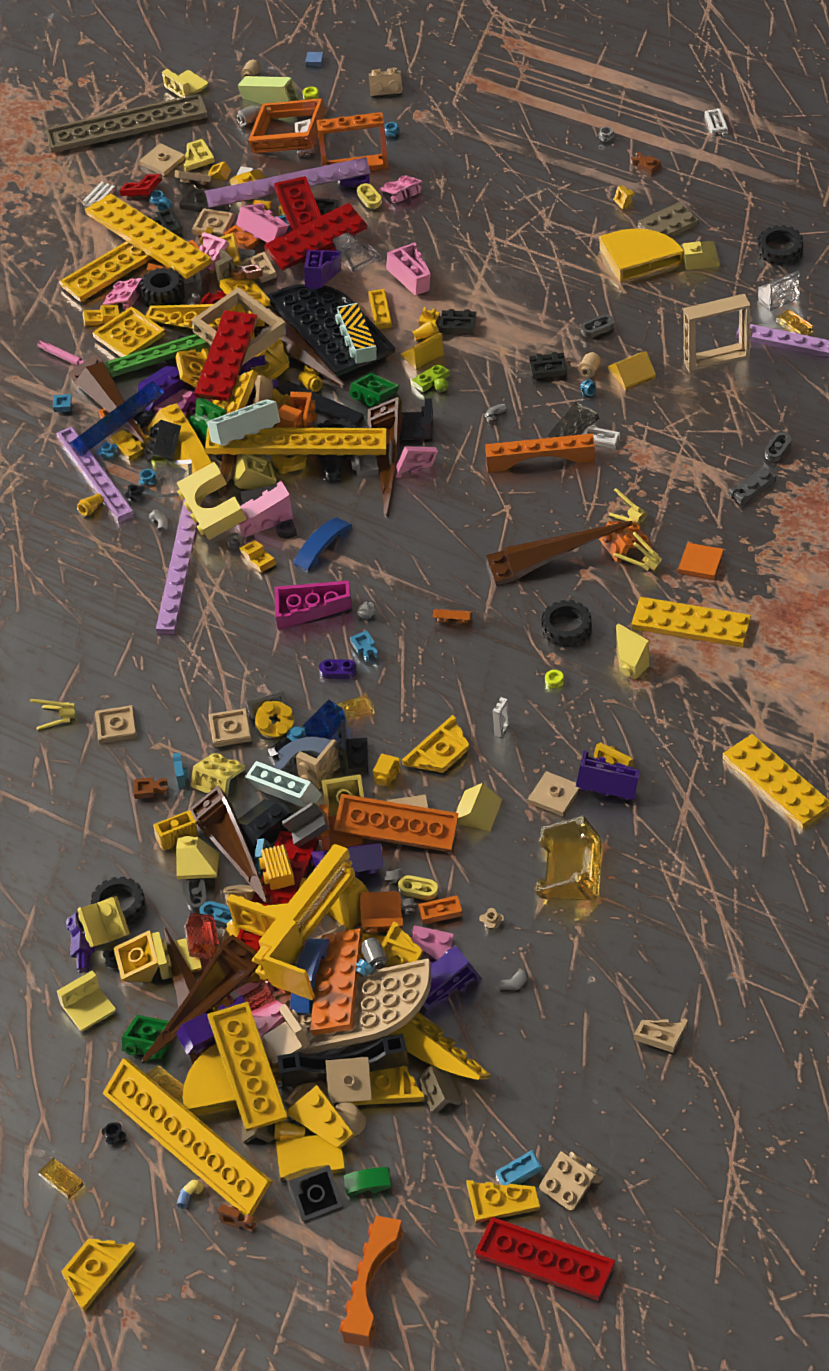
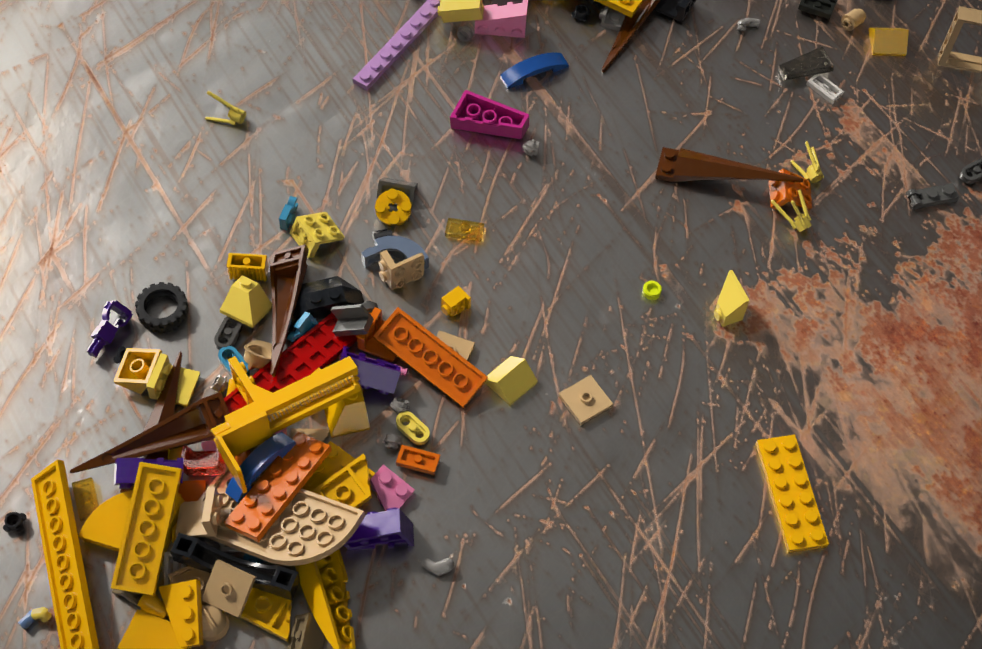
camera: 20 degrees right, 10 degrees up
light yellow bracket [57,970,116,1032] -> none
light yellow bracket [78,896,130,947] -> none
tan tile [95,705,137,744] -> none
green plate [122,1015,169,1059] -> none
dark orange plate [134,777,168,799] -> none
clear red panel [184,913,219,959] -> none
tan plate [208,708,252,747] -> none
yellow slope [239,540,276,573] -> none
light aqua brick [246,761,322,808] -> none
bright pink wing [251,1000,290,1038] -> none
yellow brick [259,845,295,890] -> none
black tile [276,519,297,539] -> none
dark azure plate [287,726,306,742] -> none
clear blue brick [303,699,347,739] -> none
dark purple plate [319,659,357,679] -> none
light yellow slope [322,774,364,816] -> none
black bracket [338,720,369,774] -> none
dark azure plate [350,631,378,662] -> none
dark azure plate [355,959,374,977] -> none
orange bracket [360,891,403,935] -> none
light grey brick [361,938,388,970] -> none
bright pink wing [395,446,438,478] -> none
yellow wing [402,715,470,773] -> none
orange plate [433,609,473,623] -> none
tan plate [479,908,504,929] -> none
orange arch [485,433,595,472] -> none
white tile [493,697,510,738] -> none
clear yellow windscreen [534,816,602,901] -> none
black tyre [541,600,592,647] -> none
dark purple wedge [576,750,640,800] -> none
dark azure plate [580,379,596,396] -> none
yellow tile [593,742,633,767] -> none
yellow plate [631,597,751,648] -> none
orange tile [678,542,724,580] -> none

